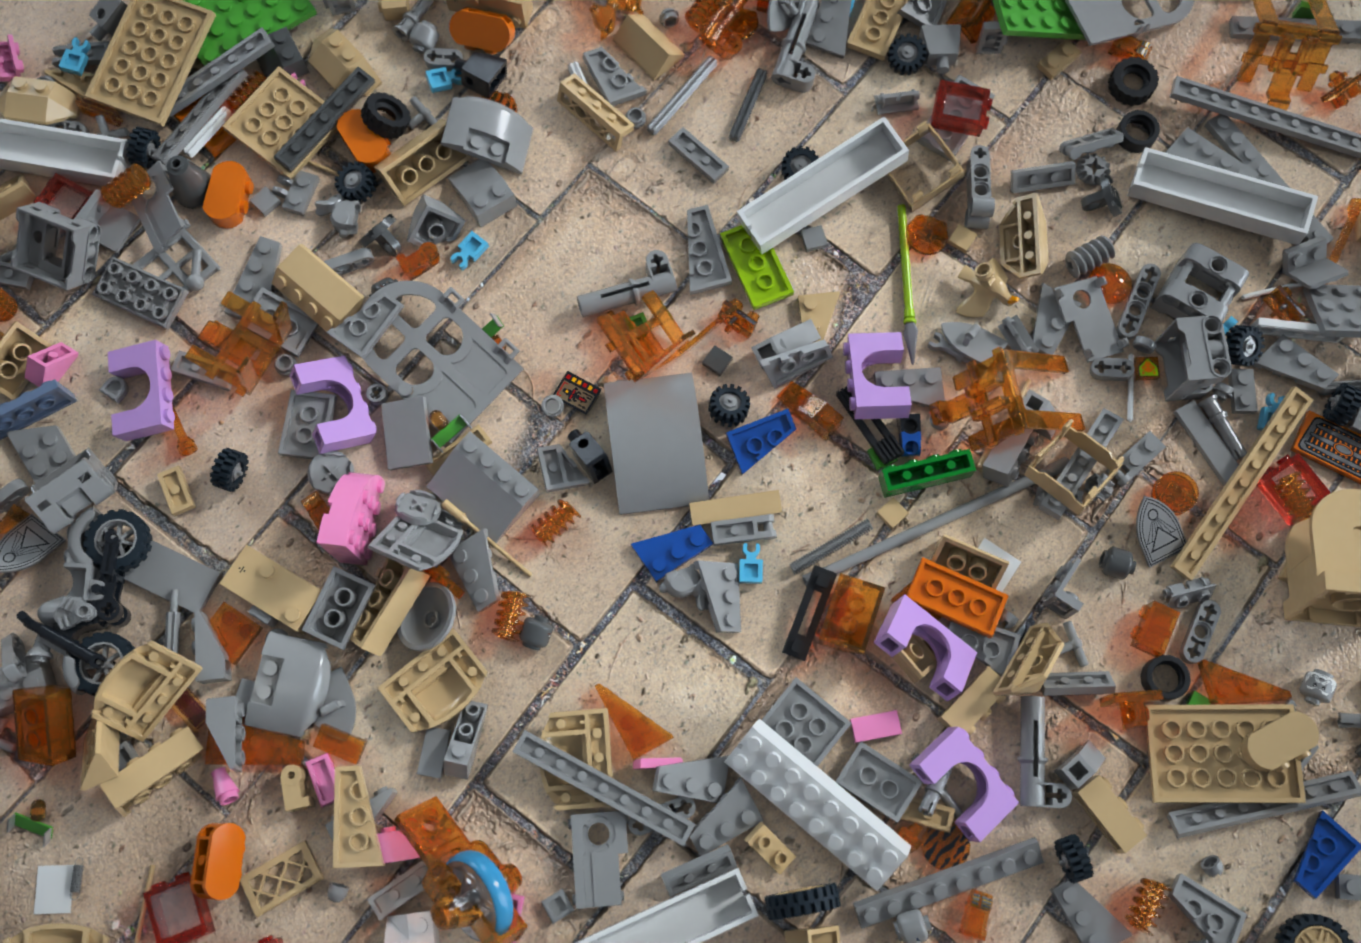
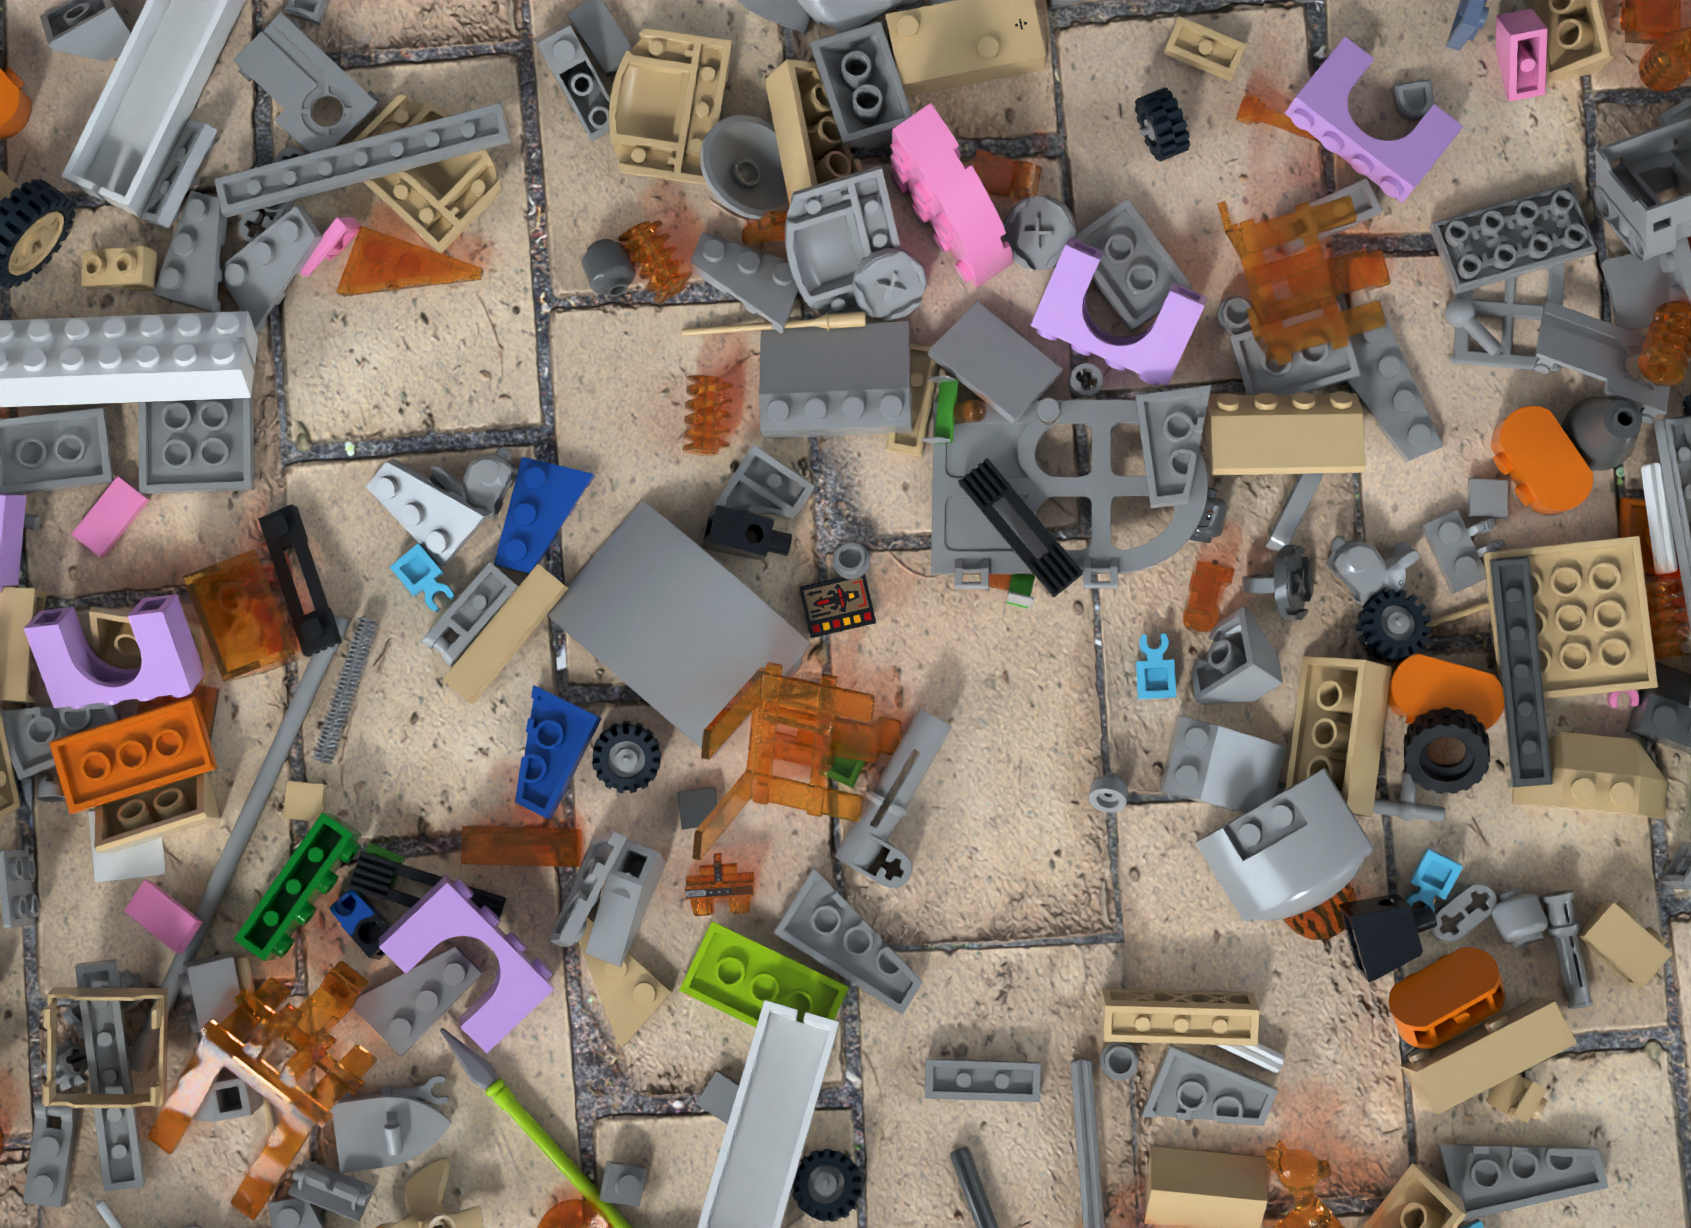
camera: 145 degrees right, 10 degrees up
none -> bright pink tile [124,879,203,954]
none -> light grey plate [599,1161,647,1207]
none -> black container [958,458,1083,598]
none -> light grey tile [1089,772,1128,813]

